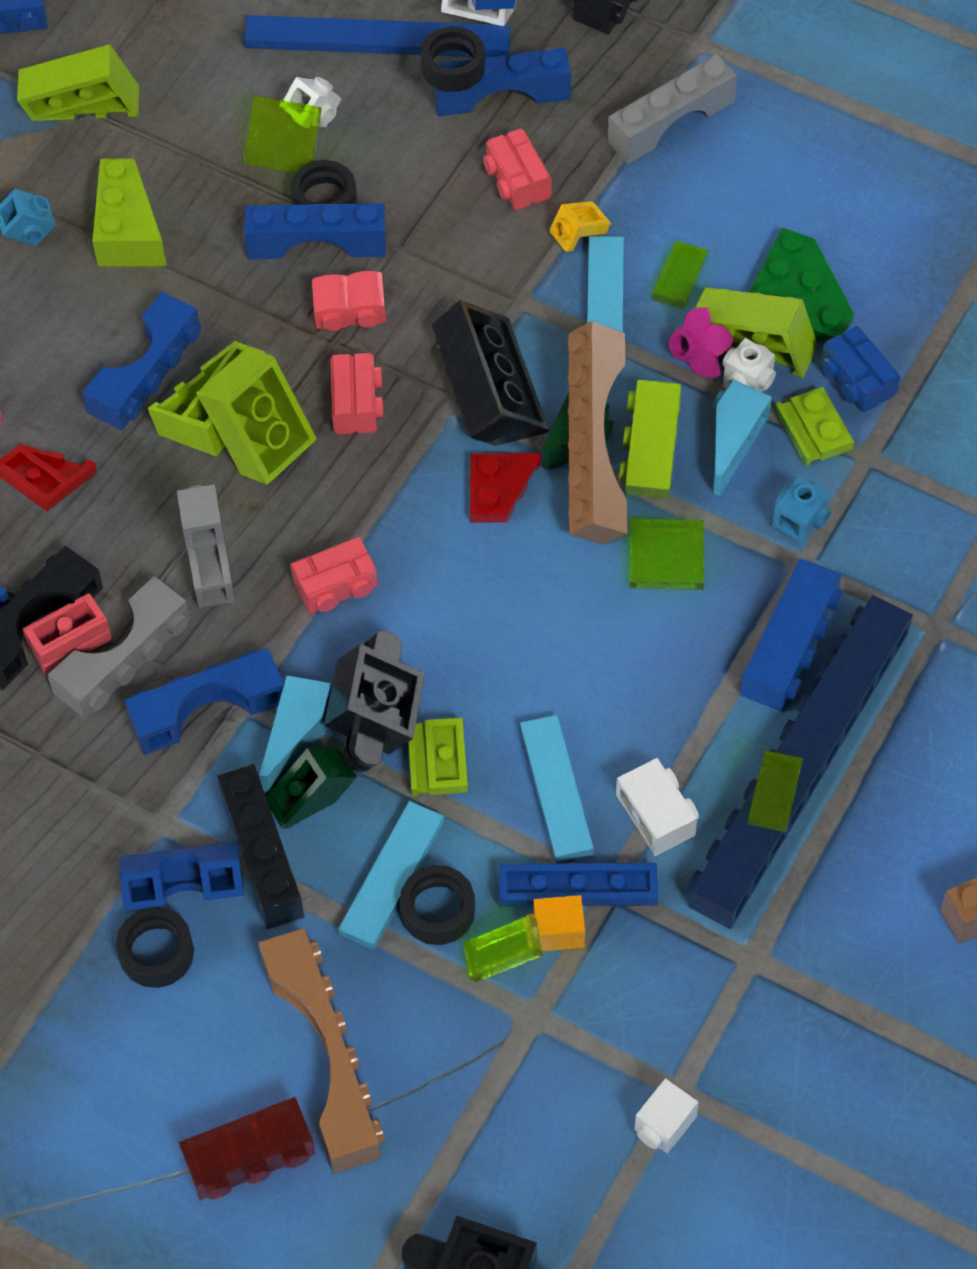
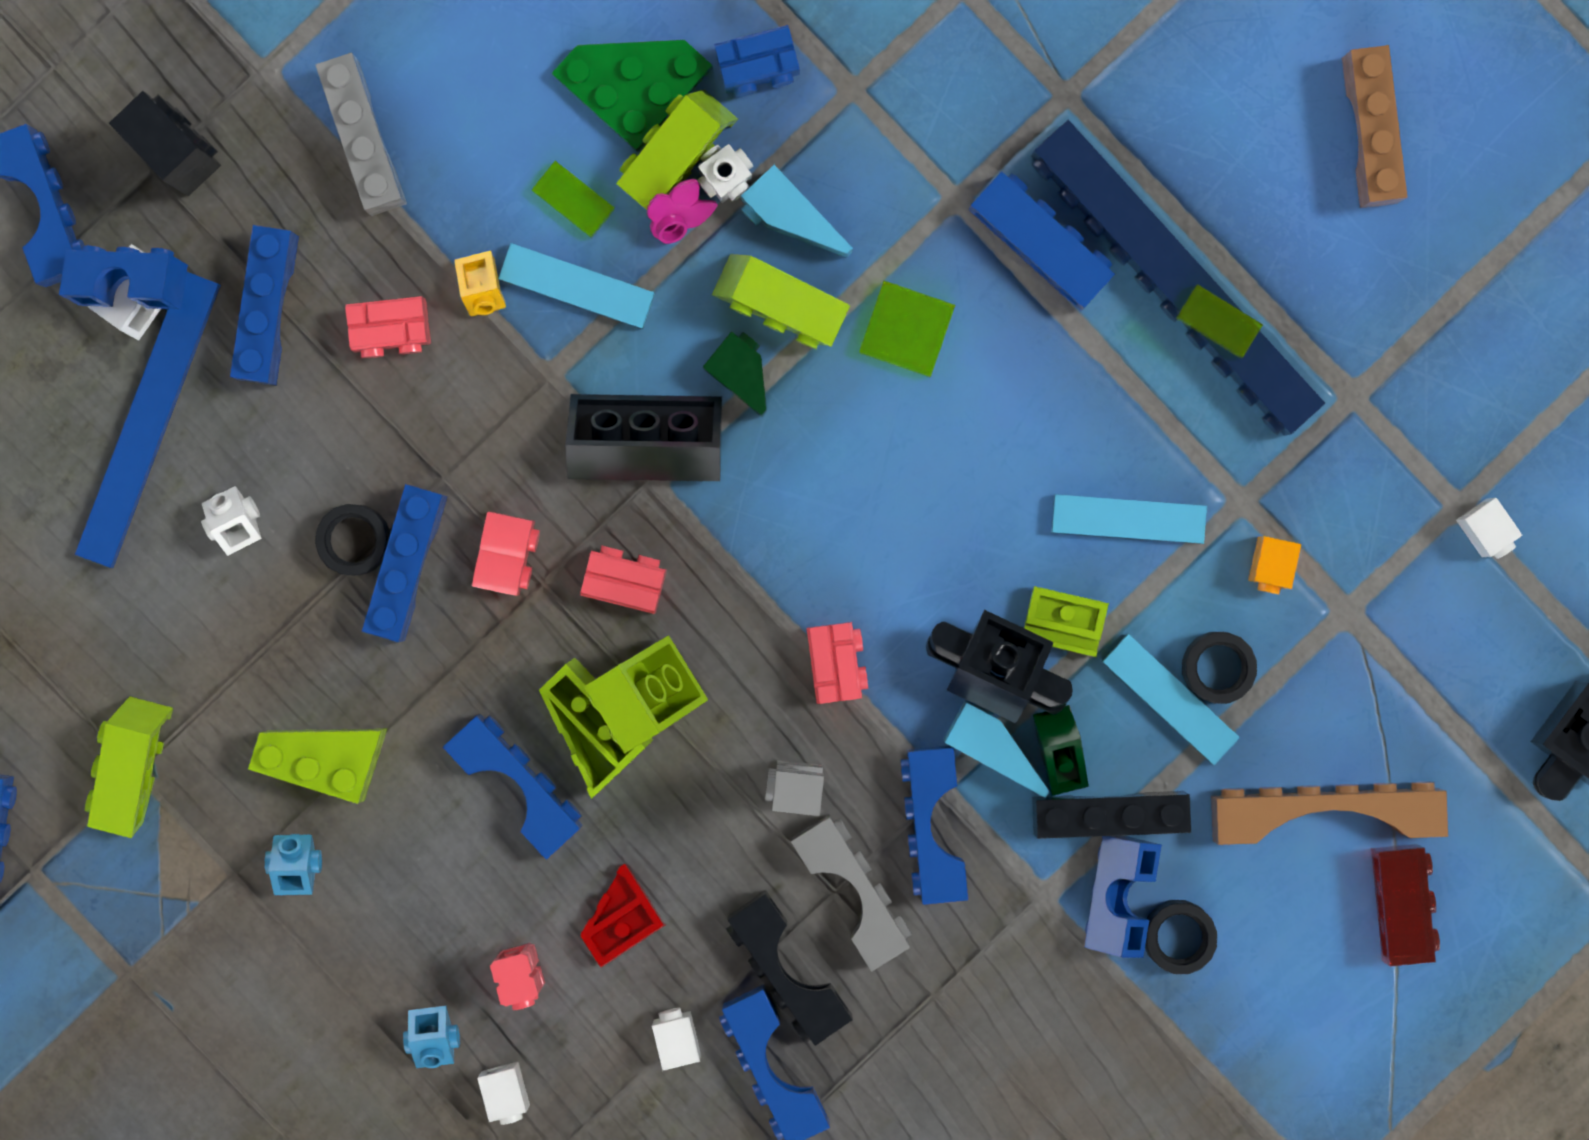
camera: 70 degrees left, 30 degrees up
coral brick [23,593,112,676] -> none
clear neon green tile [243,95,322,173] -> none
black tyre [421,26,485,92] -> none
clear neon green tile [463,915,543,982] -> none
red wing [470,453,541,523] -> none
blue plate [499,863,658,907] -> none
medium nougat arch [568,321,627,545] -> none
white brick [616,758,699,856] -> none
dark azure brick [772,476,831,544] -> none
lime plate [775,387,854,467] -> none

